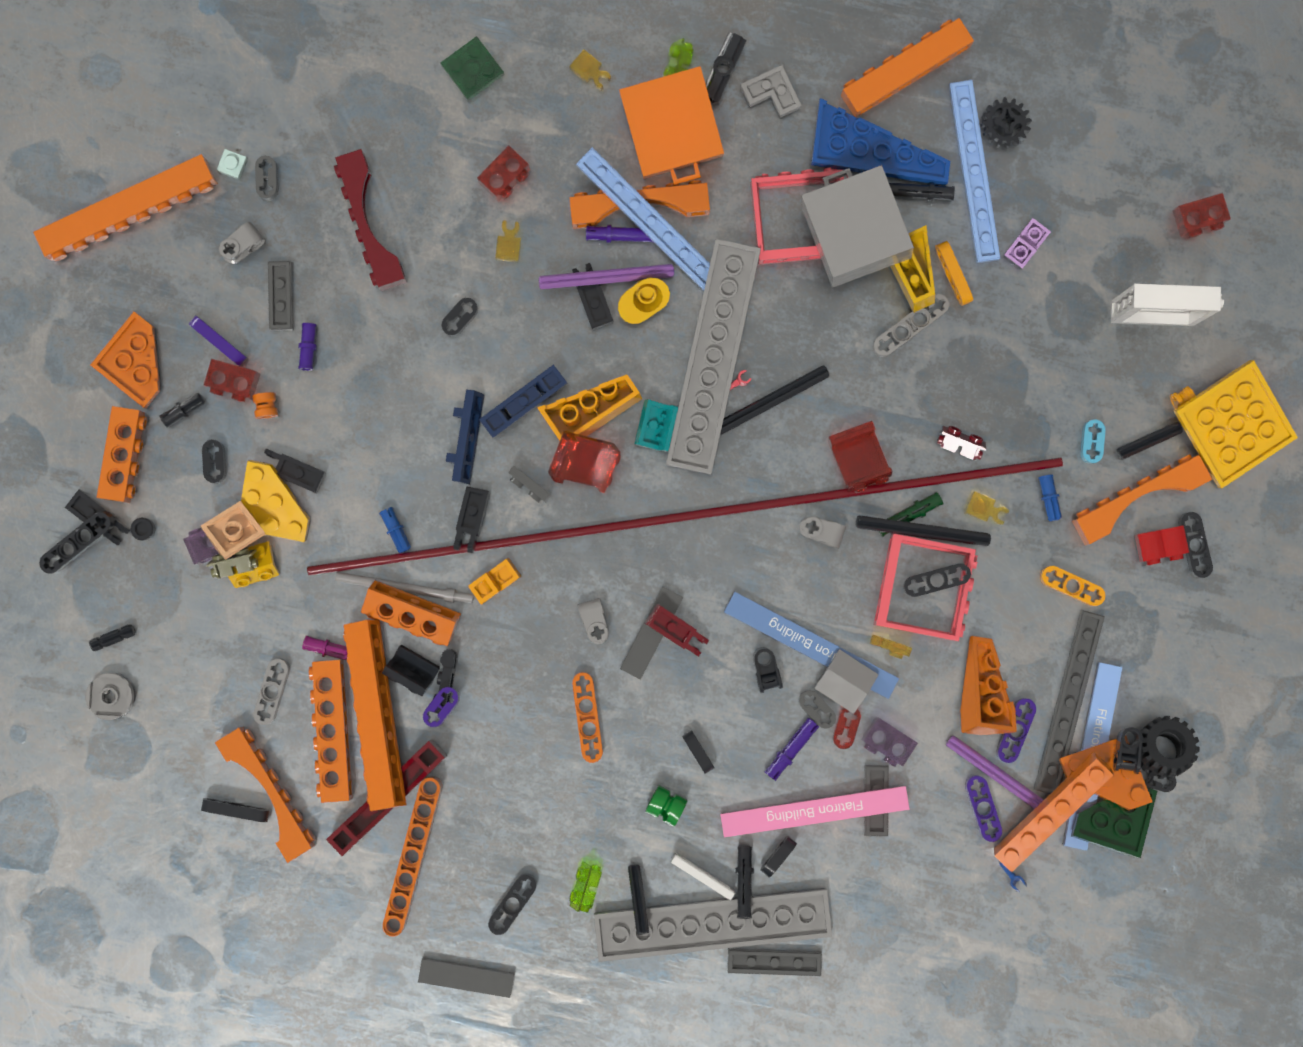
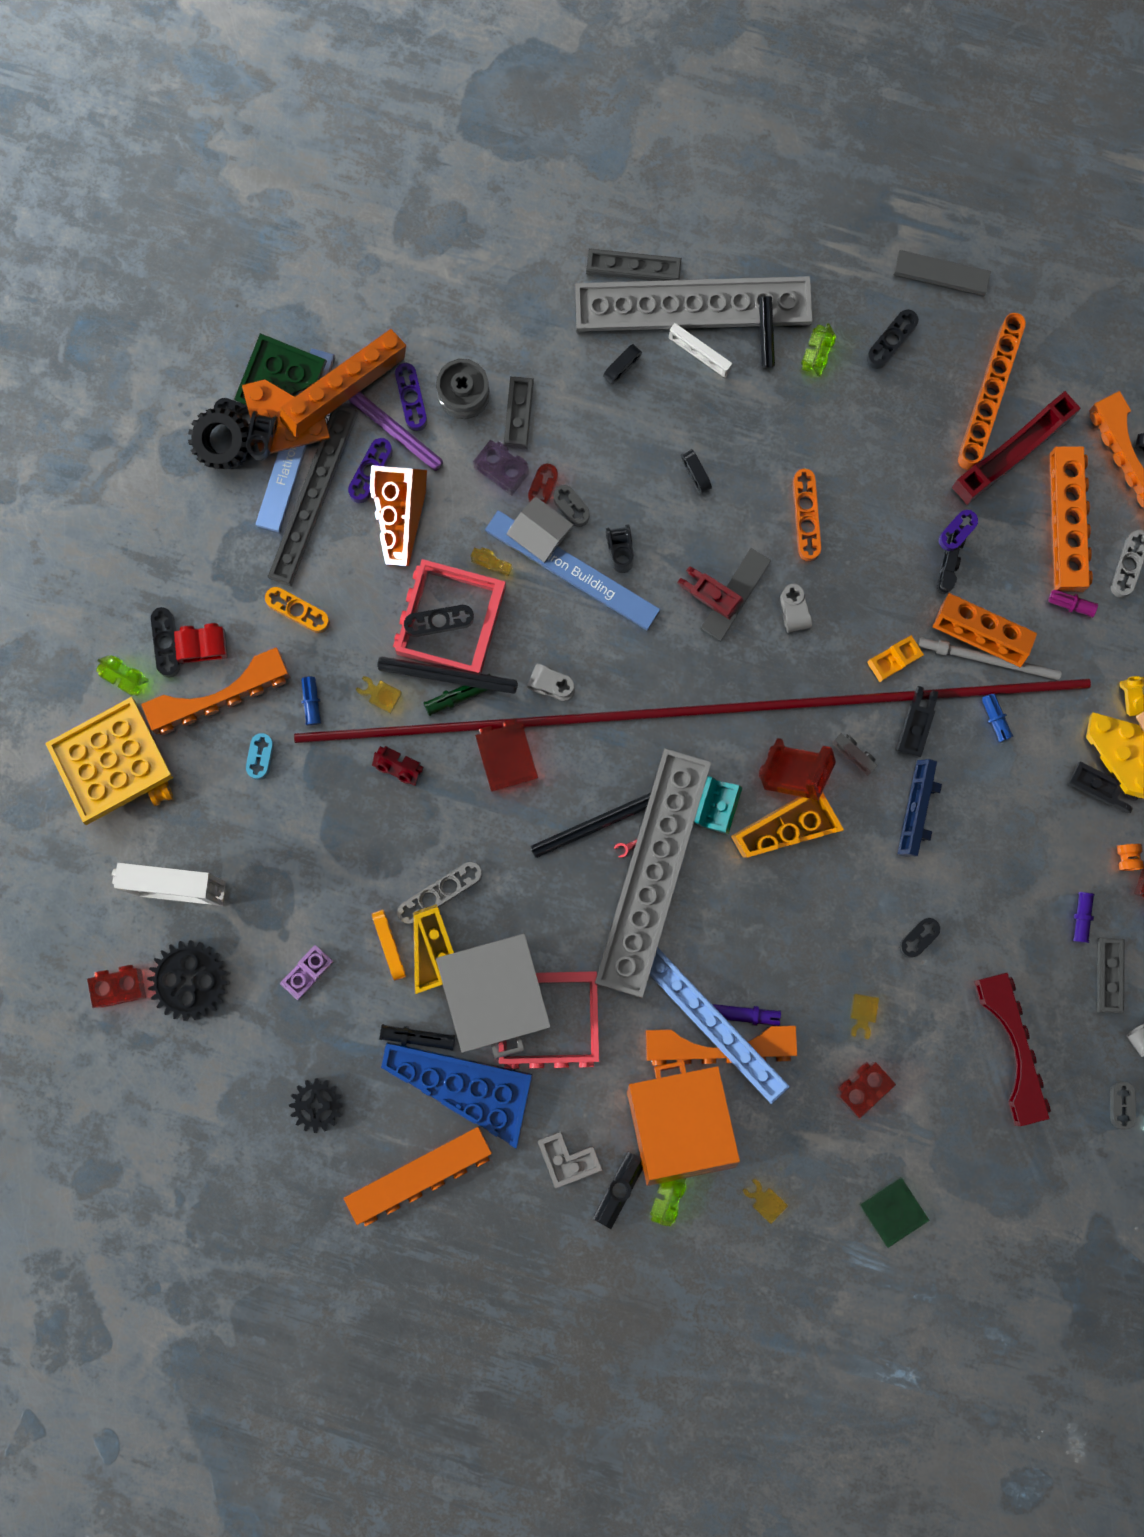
camera: 175 degrees left, 5 degrees down
orange brick [343,620,407,811] -> none
black bracket [382,645,440,696] -> none
dark blue hinge [479,364,568,438] -> none
medium lavender axle [538,264,674,289] -> none
black hinge [572,263,614,330] -> none
yellow piece [618,278,670,324] -> none
green wheel [645,785,688,827] -> none
bright pink tile [720,786,910,837] -> none
black pin [735,846,754,919] -> none
dark purple pin [764,718,819,781] -> none
light blue tile [949,80,1000,263] -> none
blue hand [999,863,1027,892] -> none
black axle [1117,422,1183,460] -> none
none -> clear neon green hinge [96,655,149,696]
none -> black gear [147,940,229,1021]
none -> dark grey wheel [436,359,490,419]

